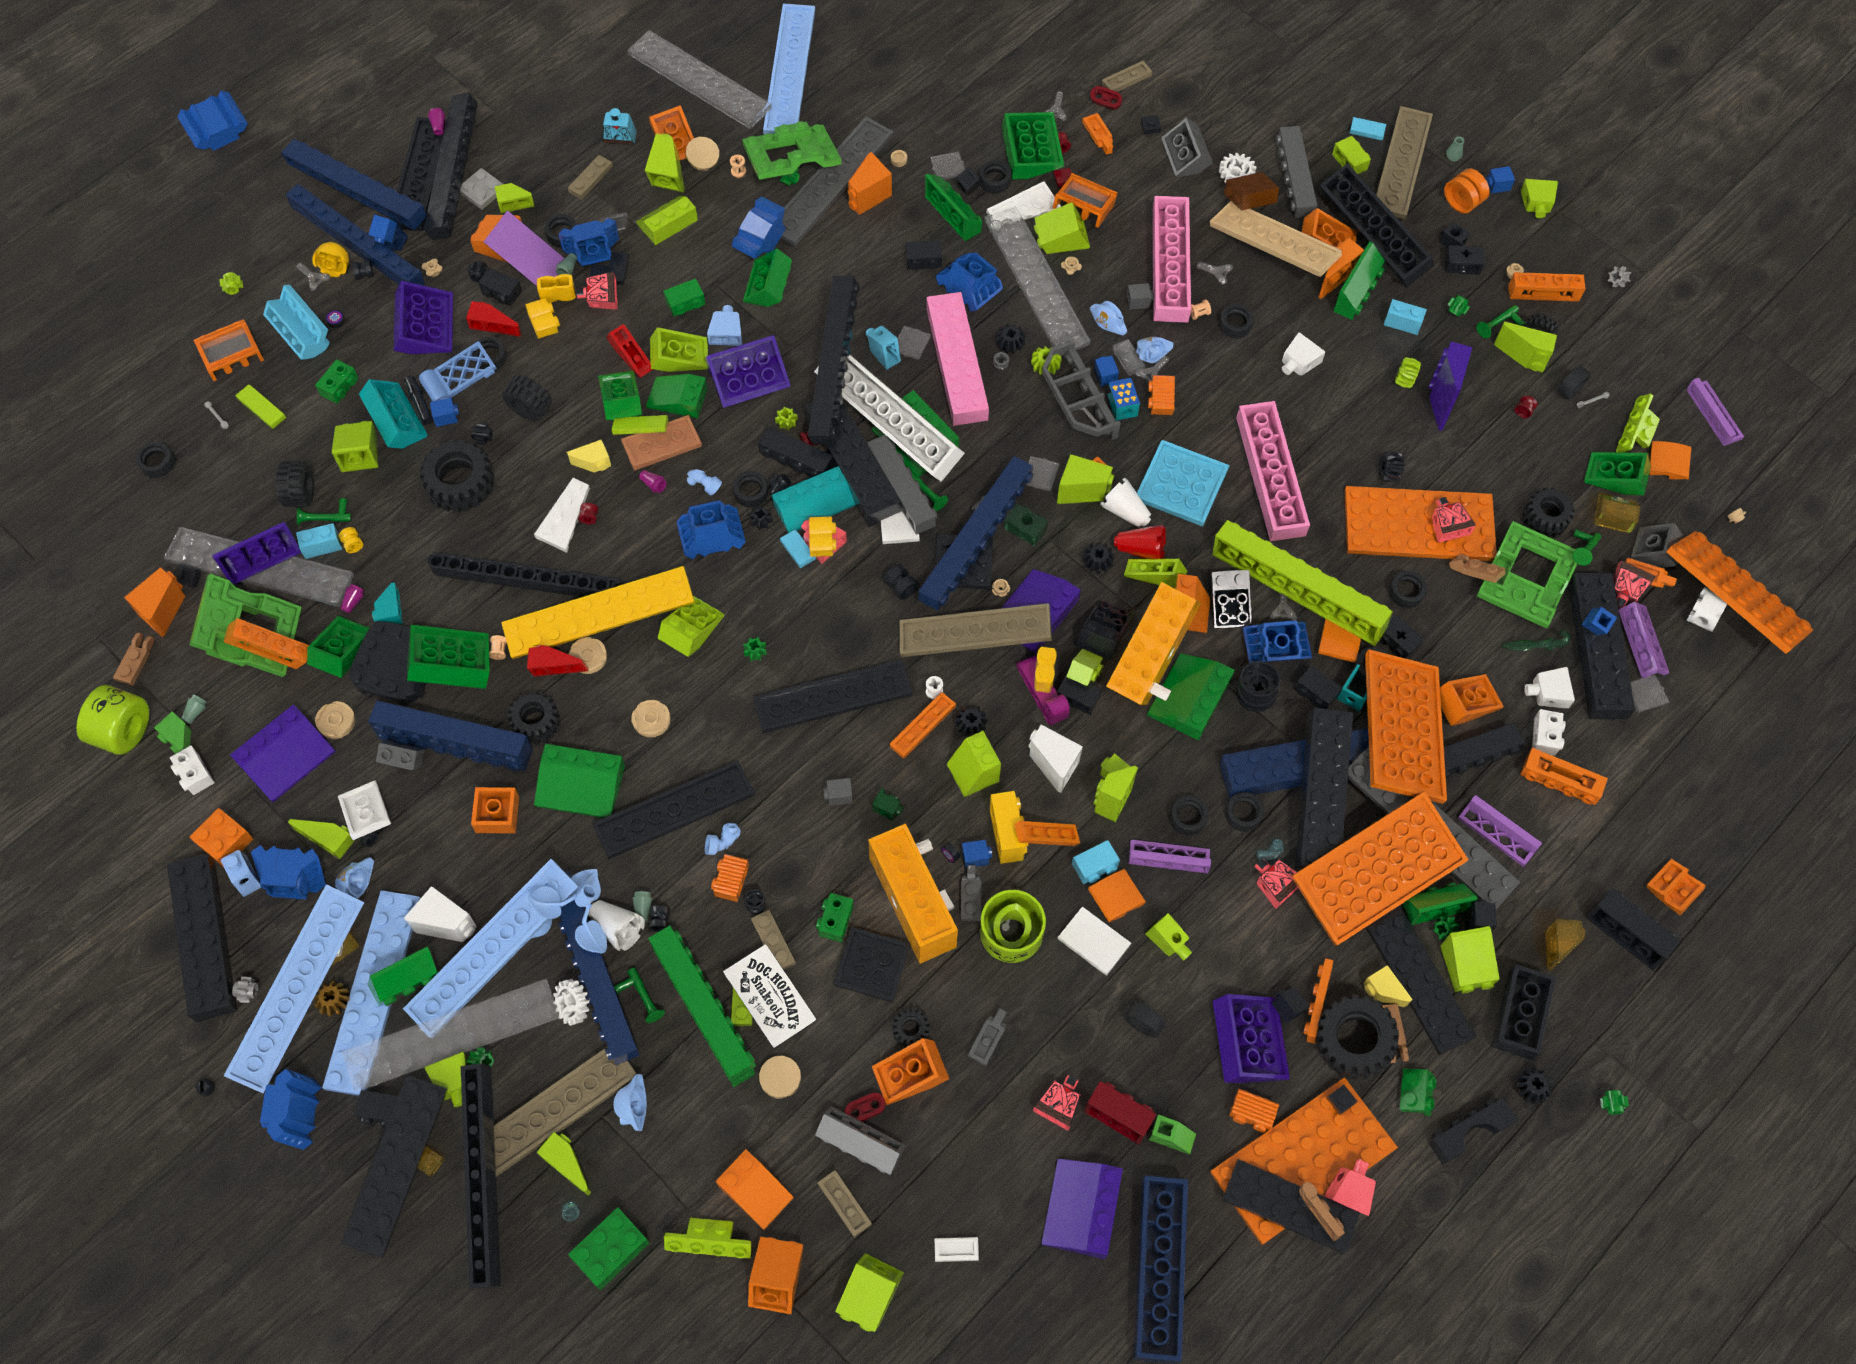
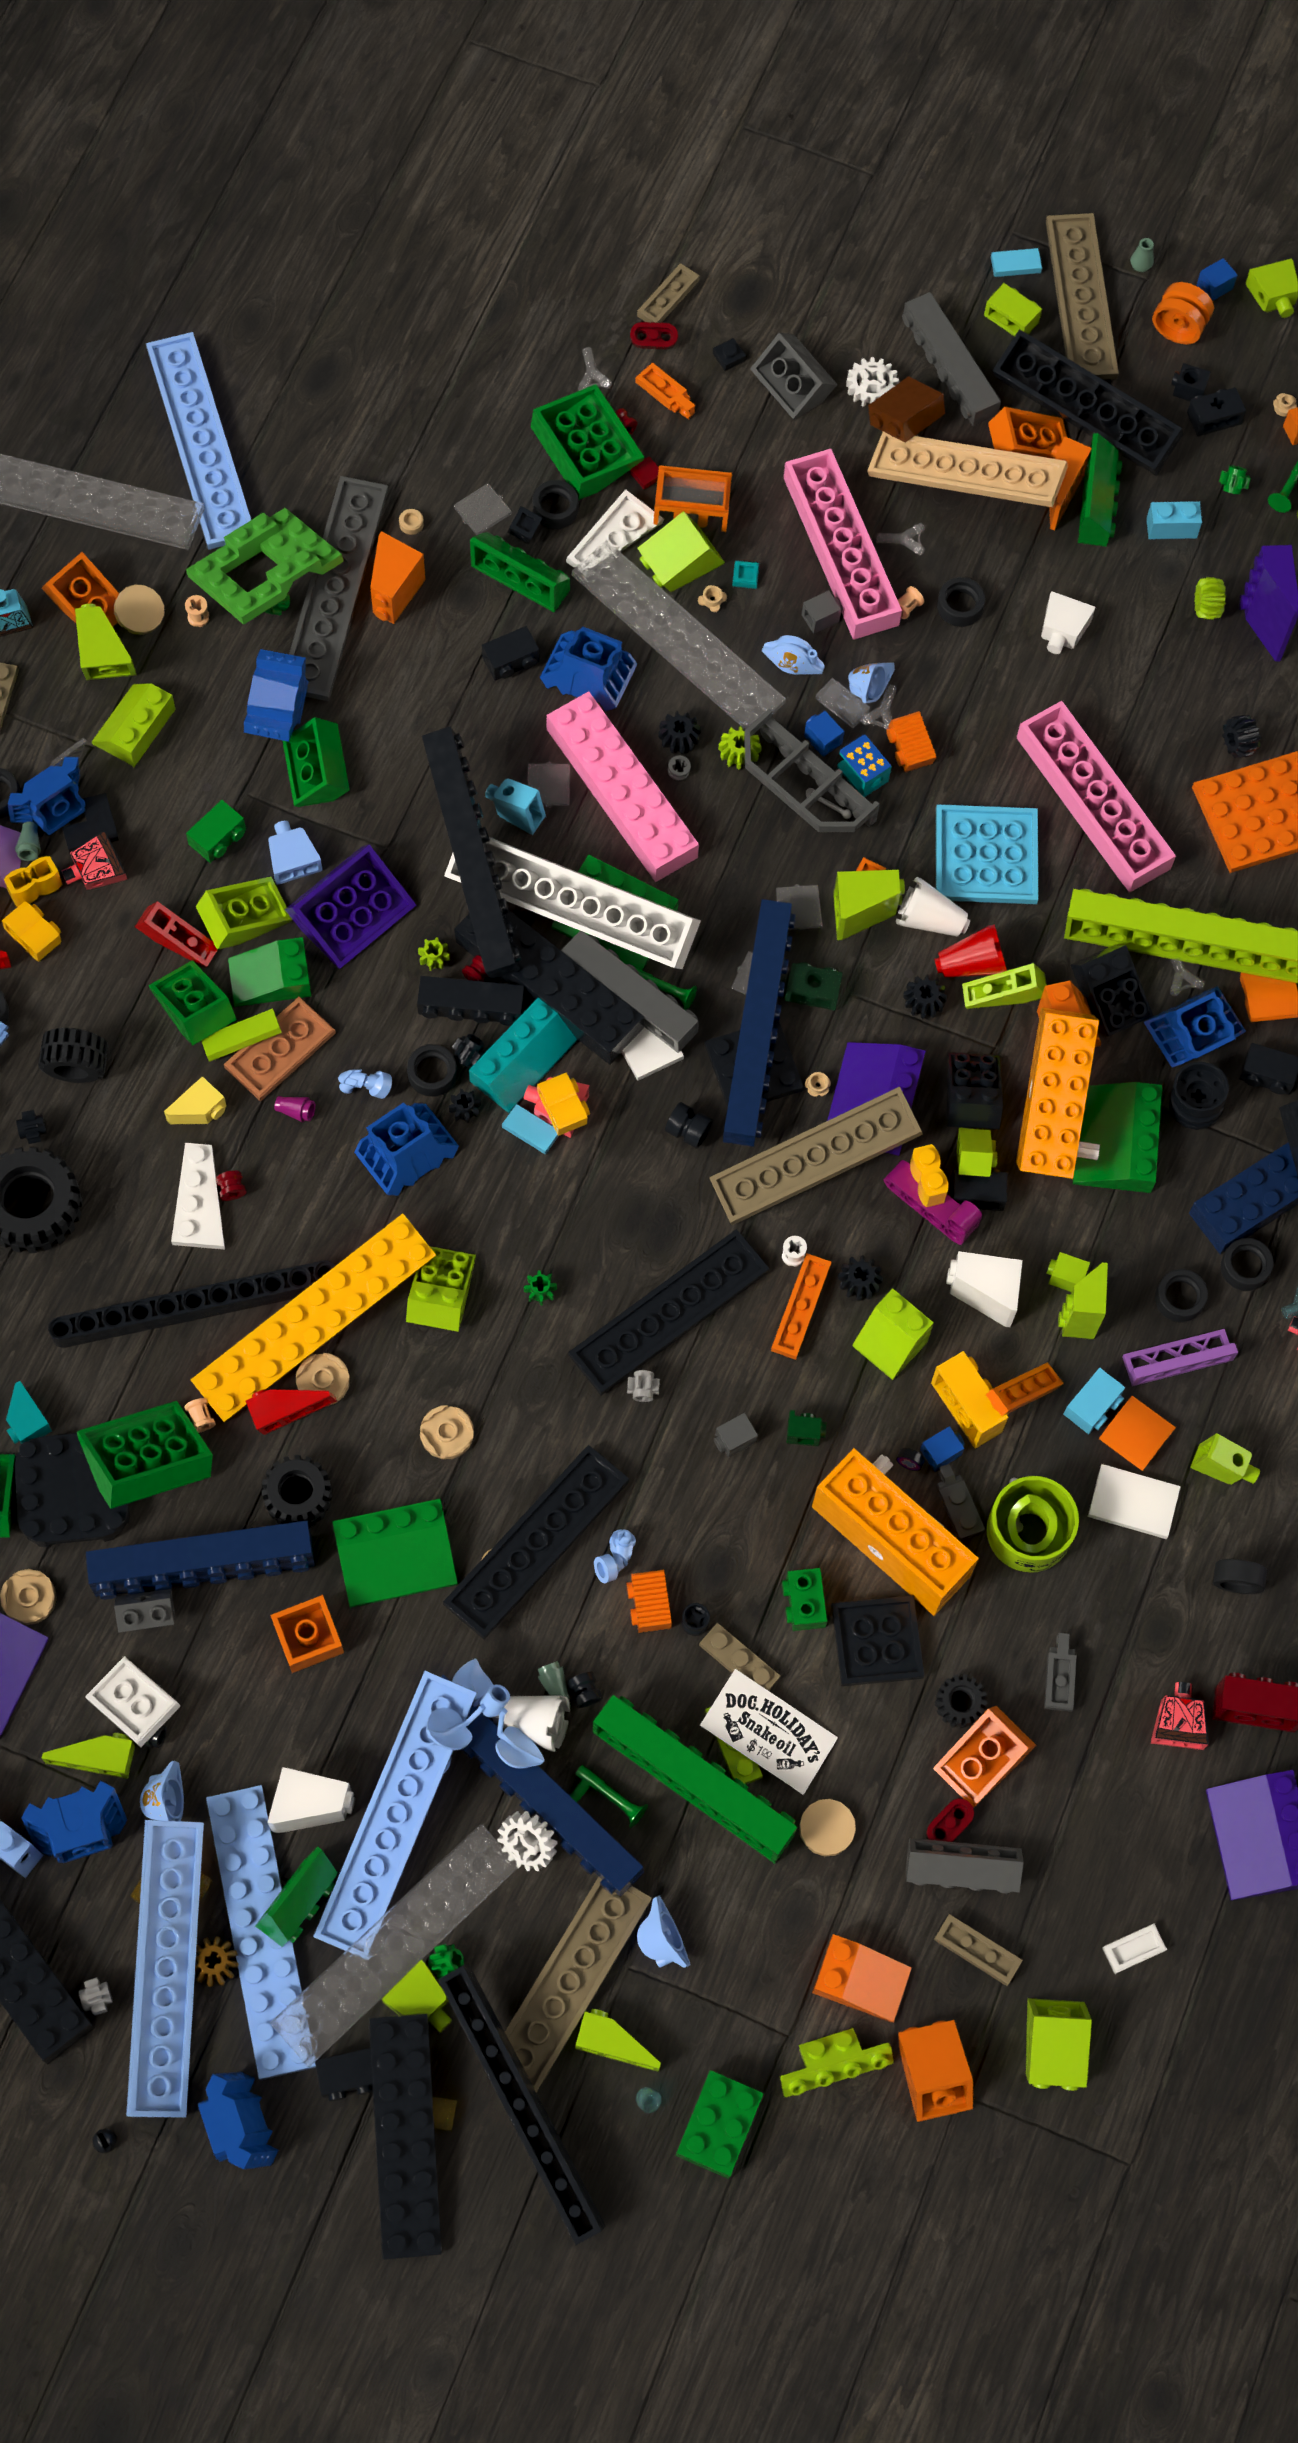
camera: 25 degrees left, 5 degrees up
none -> light grey gear [627,1370,660,1402]
none -> teal tile [732,561,759,589]

